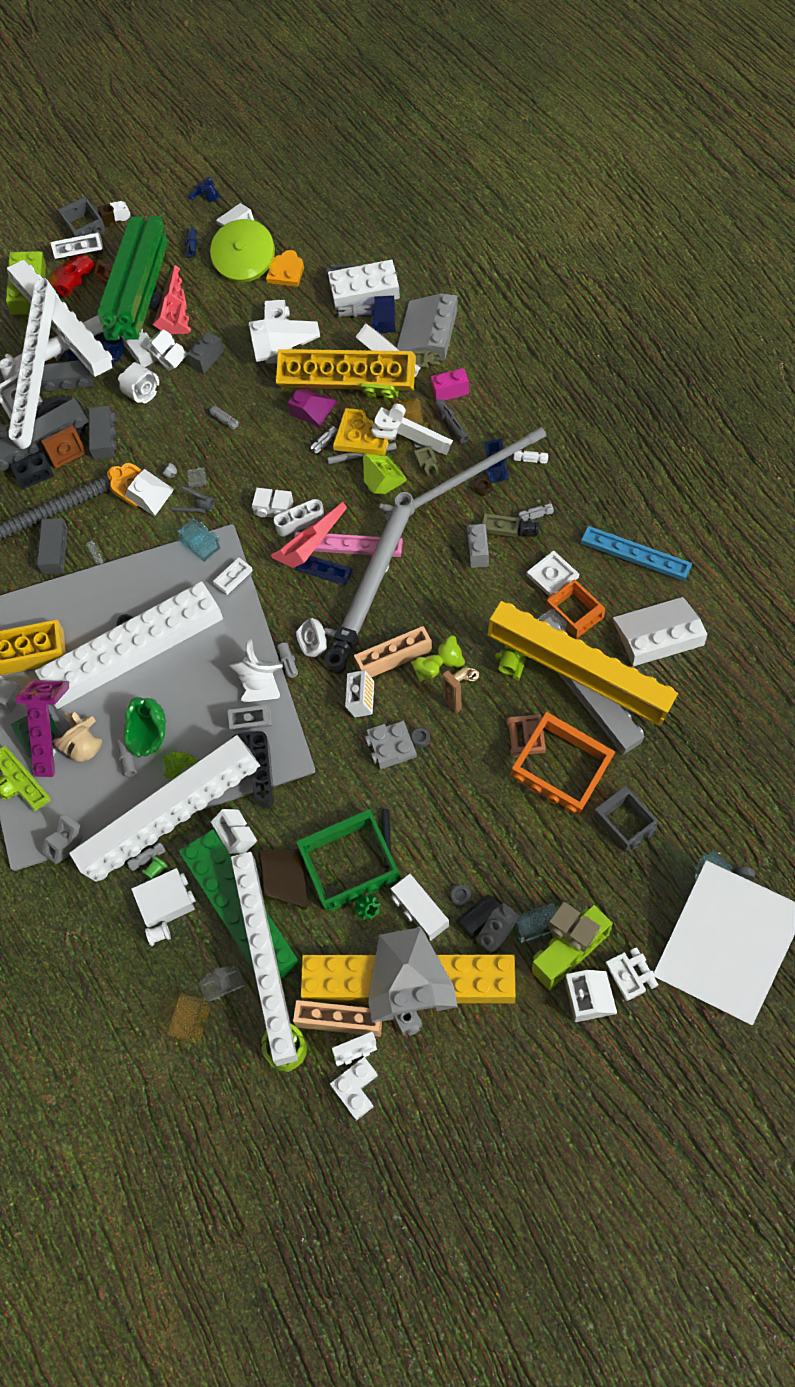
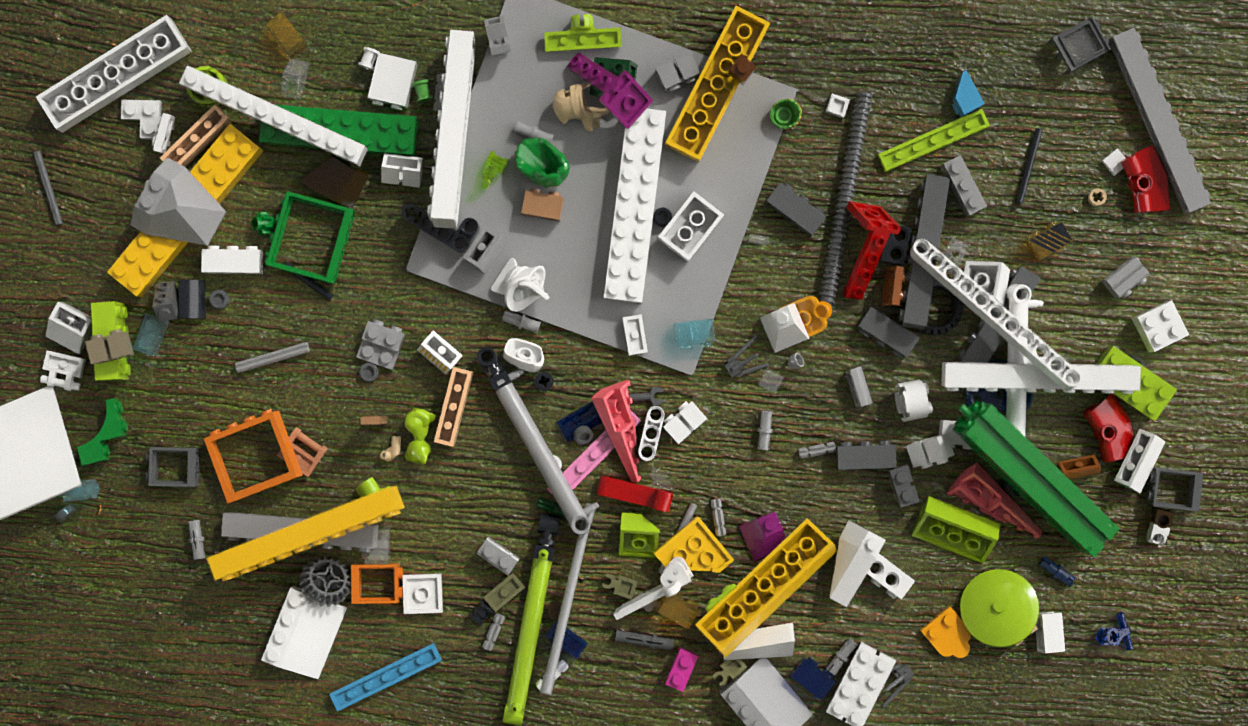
camera: 120 degrees right, 25 degrees up
none -> dark grey bar [33,151,63,226]
none -> white brick [36,15,192,133]
none -> green arch [77,398,128,466]
none -> light grey pin [188,520,206,560]
none -> light grey axle [235,342,310,373]
none -> dark grey gear [300,556,351,607]
none -> lime piece [503,514,560,726]
none -> medium nougat brick [521,188,564,222]
none -> black bush [535,372,554,391]
none -> dark green axle [536,497,565,518]
none -> dark grey tile [573,426,593,445]
none -> red beam [596,475,674,512]
none -> dark grey bar [629,387,664,406]
none -> clear piece [650,462,674,490]
none -> white brick [658,191,724,262]
none -> light grey pin [757,411,773,450]
none -> dark grey brick [836,441,896,470]
none -> red bracket [843,201,901,300]
none -> light grey brick [845,366,873,407]
none -> lime slope [912,496,1001,563]

